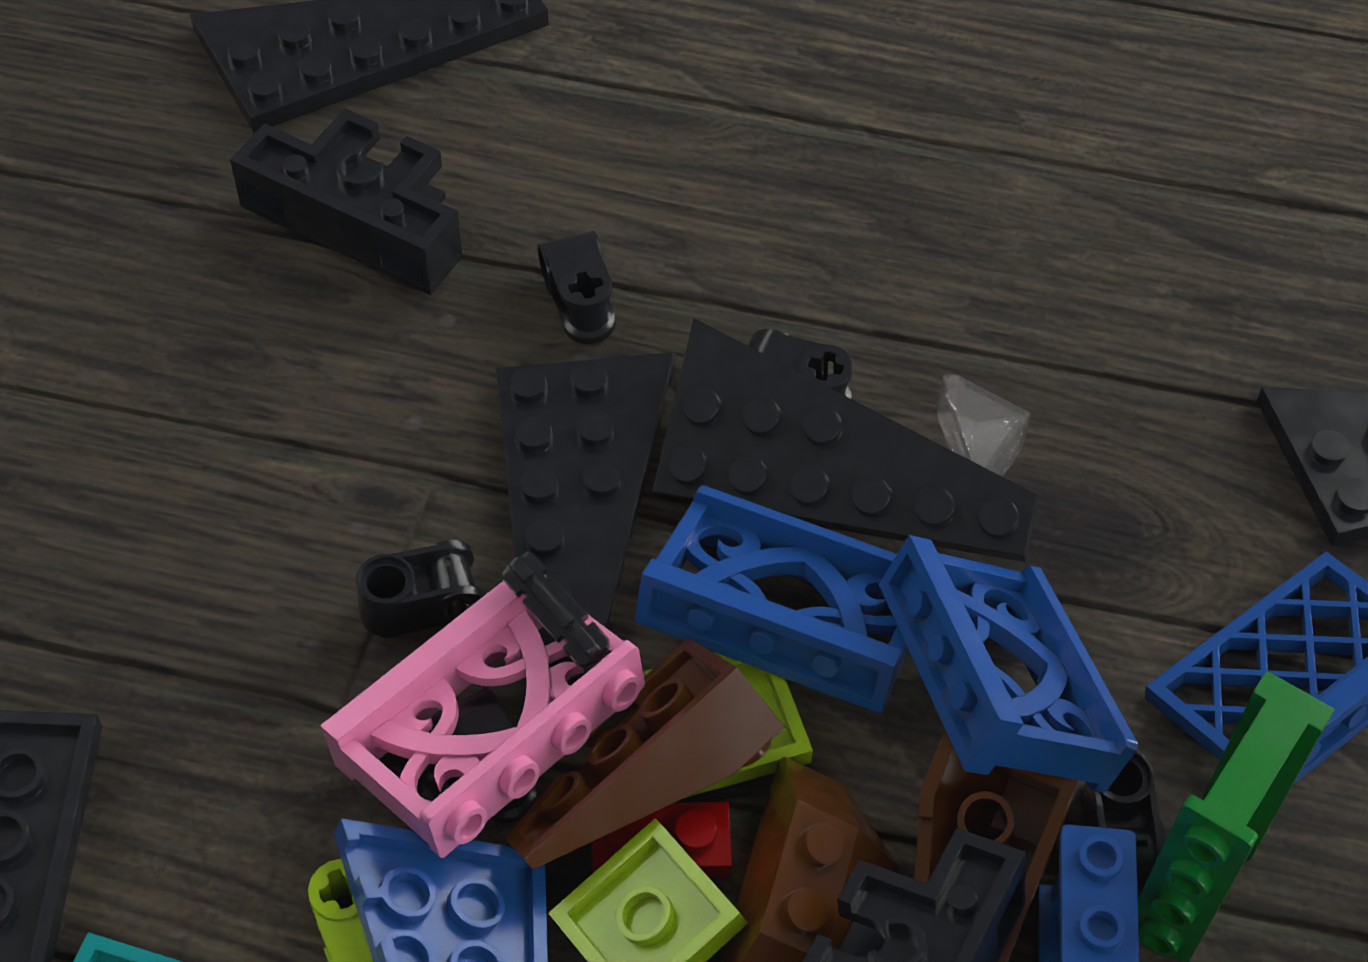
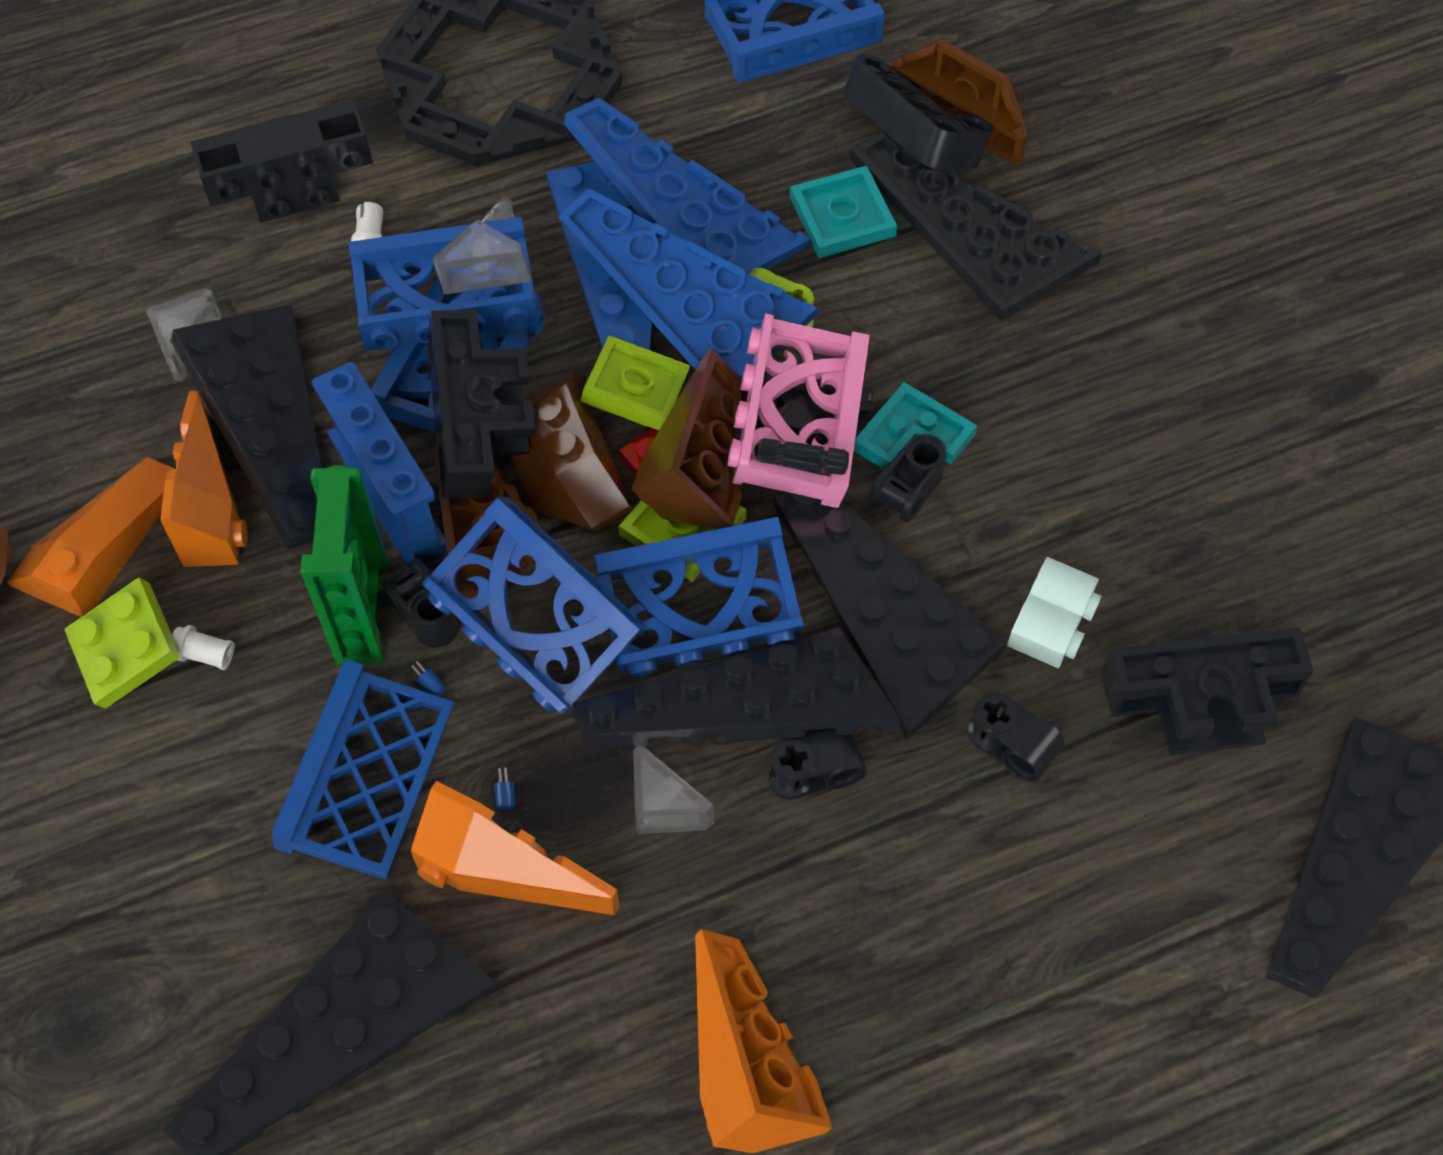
camera: 145 degrees right, 5 degrees up
none -> blue piece [411,661,446,697]
none -> orange wedge [411,781,620,915]
none -> blue piece [494,768,515,812]
none -> orange wedge [695,929,832,1154]
none -> teal plate [854,382,977,469]
none -> light aqua brick [1007,557,1102,669]

